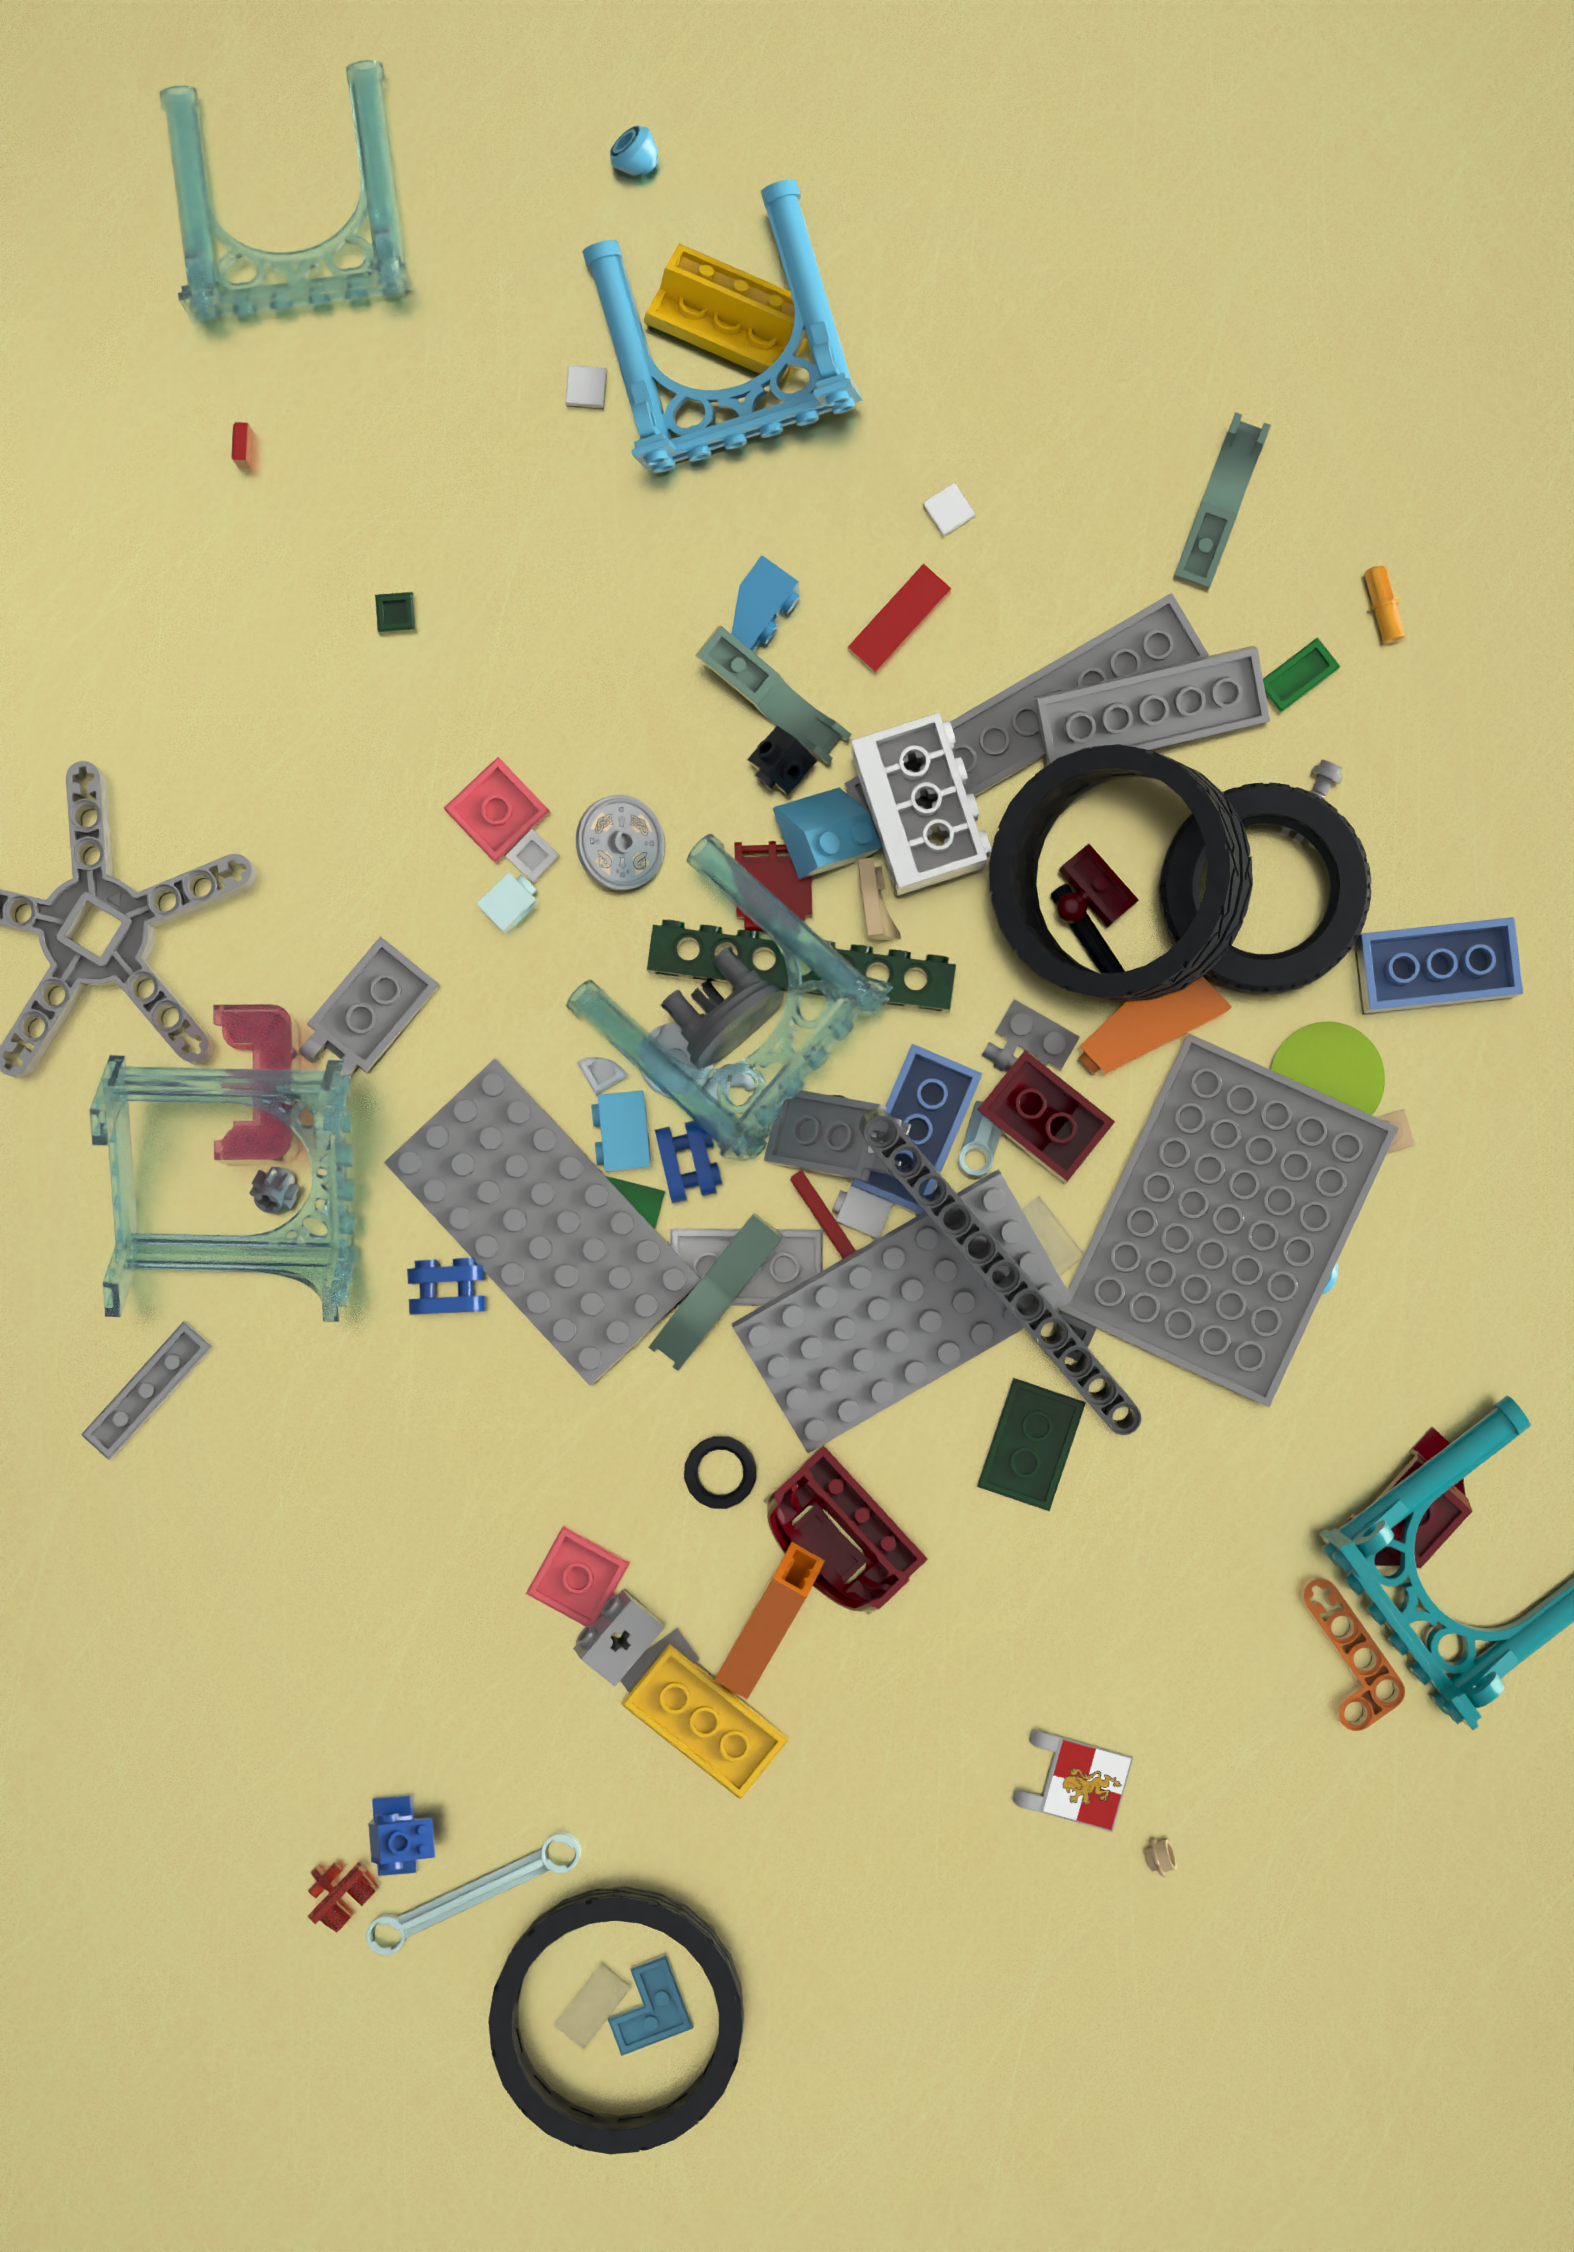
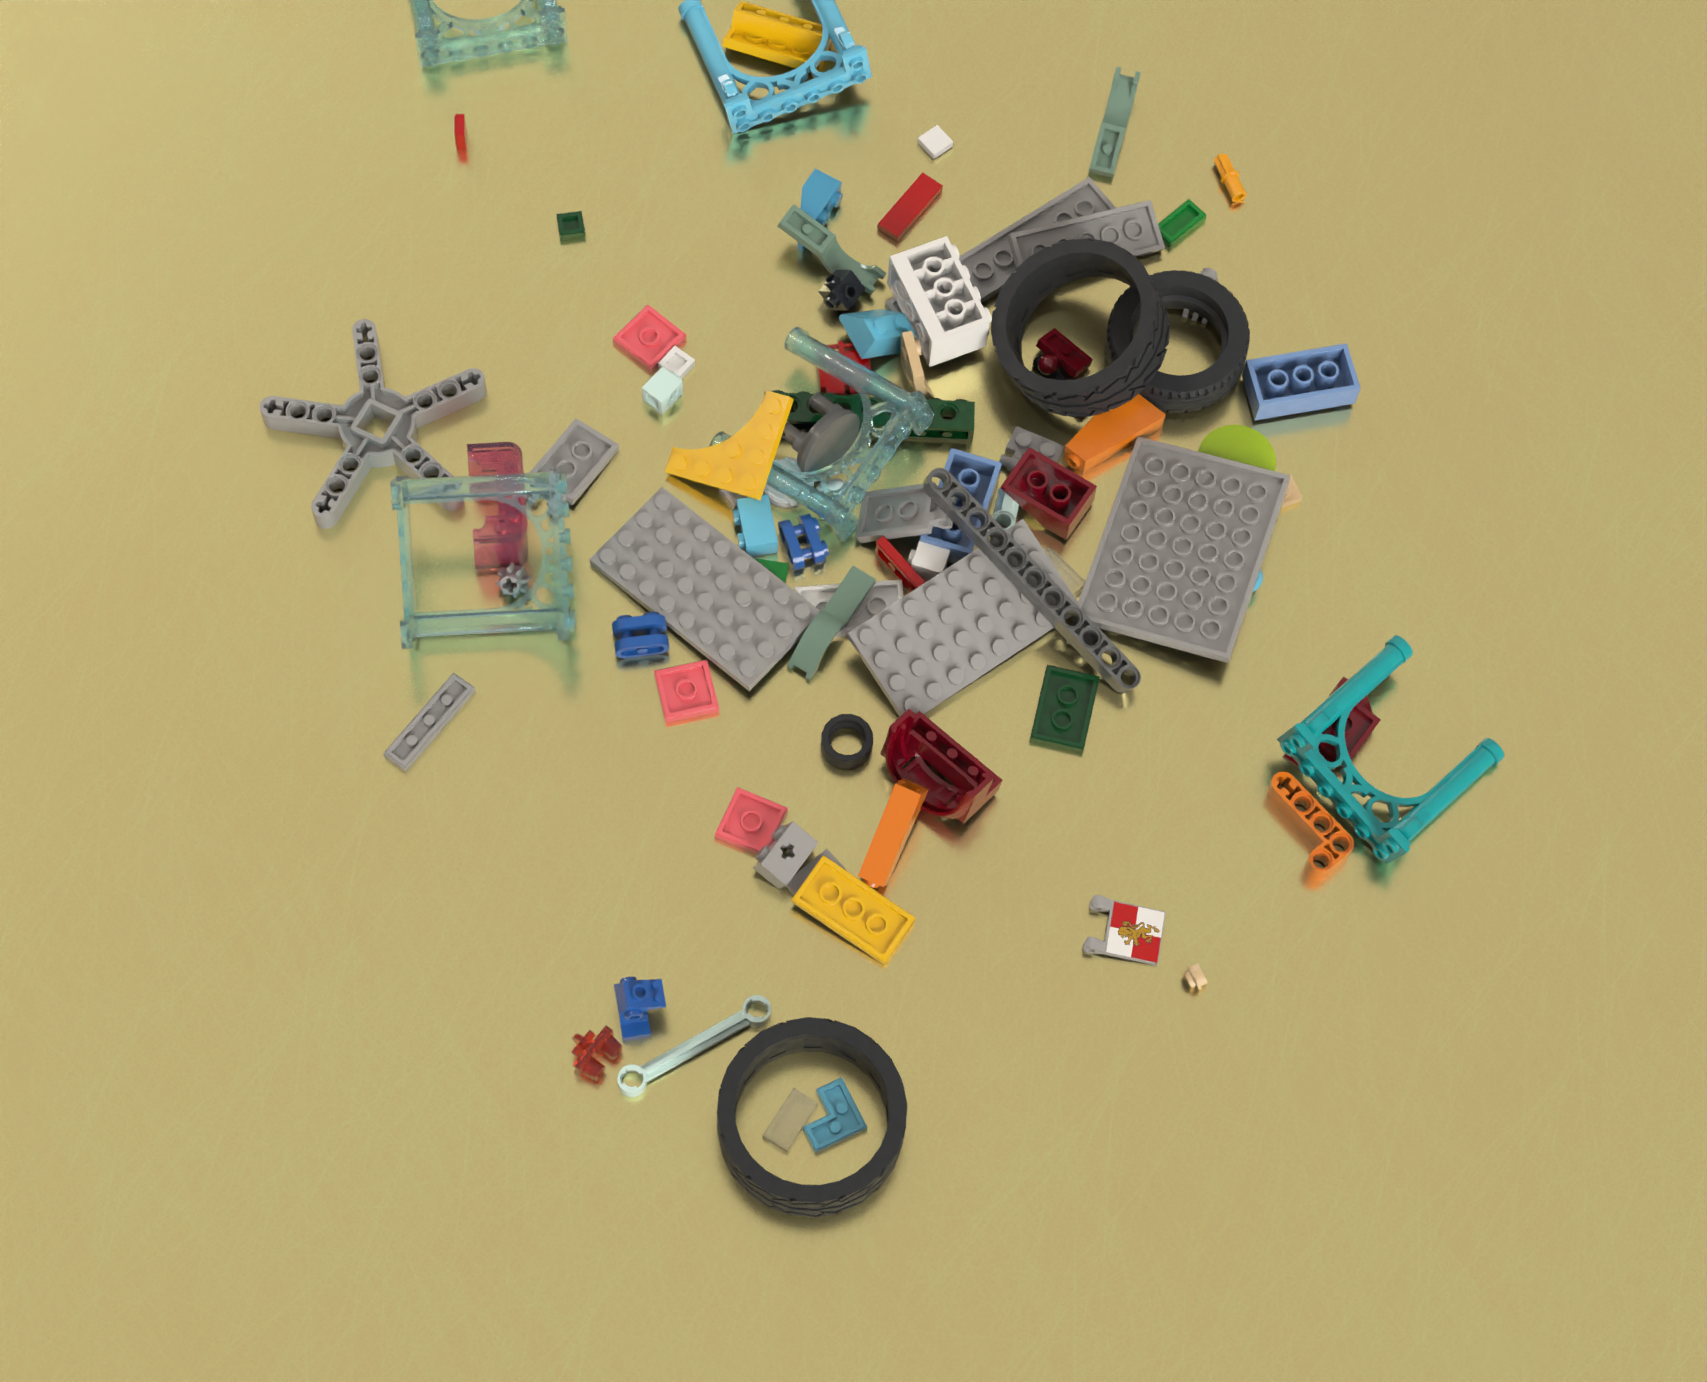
camera: 20 degrees left, 20 degrees down
white tile [565,365,607,408] -> none
light grey shield [576,795,665,890] -> none
none -> coral tile [654,660,719,723]
none -> yellow plate [665,391,794,501]

